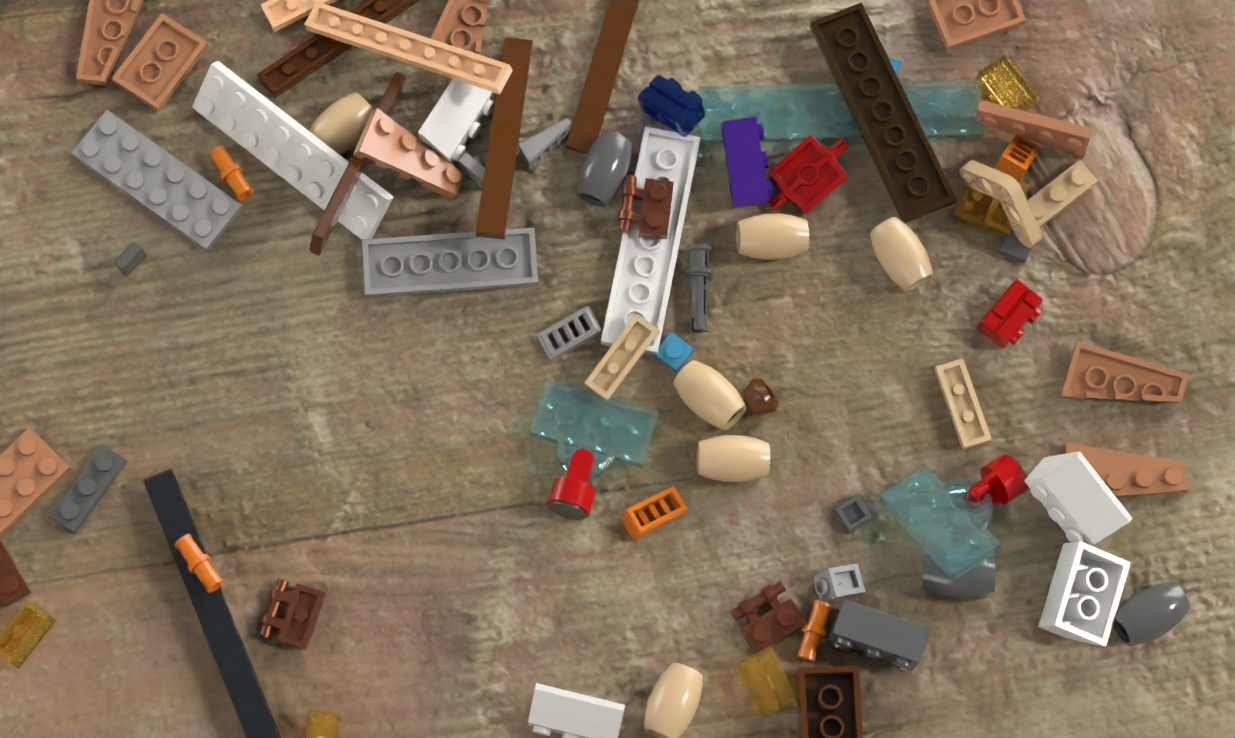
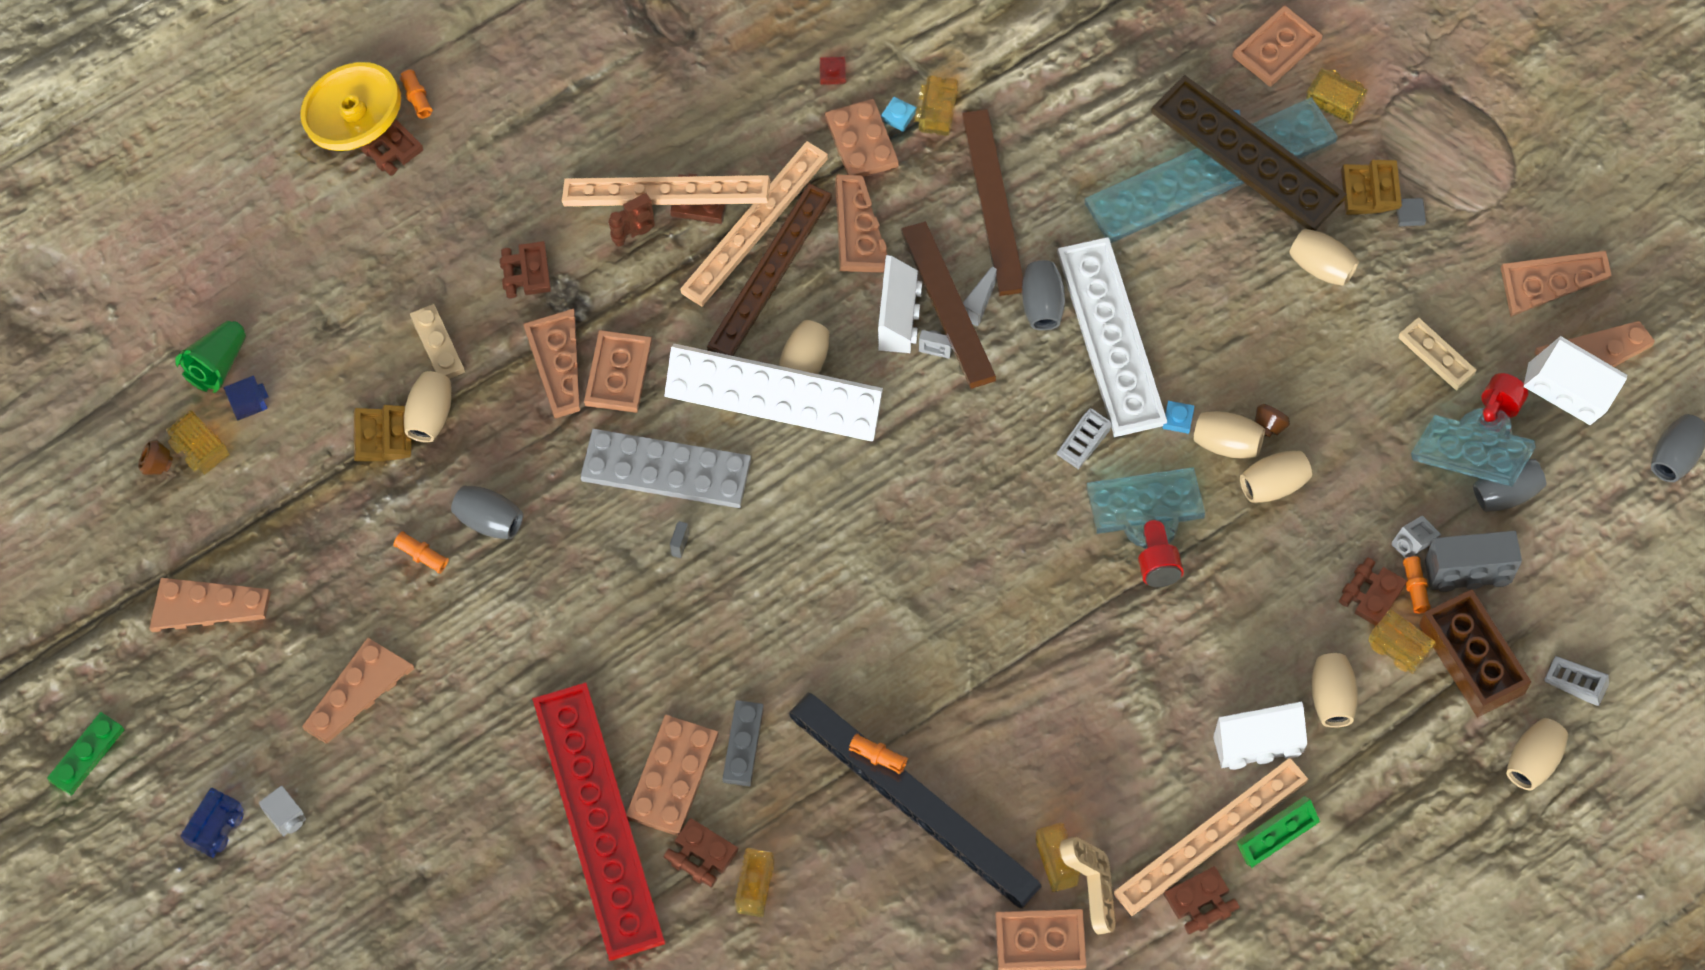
camera: 20 degrees left, 10 degrees down
orange pin [209,146,254,201] -> none
copper plate [259,578,326,650] -> none
light nougat plate [304,2,513,94] -> none
reddish brown tile [309,72,406,256] -> none
wing [353,108,465,199] -> none
light grey plate [362,227,539,298] -> none
tan plate [584,313,660,401] -> none
copper plate [617,175,674,239] -> none
orange slope [621,485,689,541] -> none
clear blue brick [637,75,706,137] -> none
dark grey pin [686,244,712,333] -> none
dark purple brick [720,116,773,208] -> none
tan piece [736,213,809,260] -> none
red plate [768,134,849,215] -> none
dark grey tile [832,493,873,535] -> none
tan beam [959,160,1042,248] -> none
nougat wing [976,100,1093,159] -> none
red brick [977,279,1043,349] -> none
orange slope [994,135,1041,183] -> none
tan plate [1027,160,1098,228] -> none
white slope [1038,541,1131,647] -> none

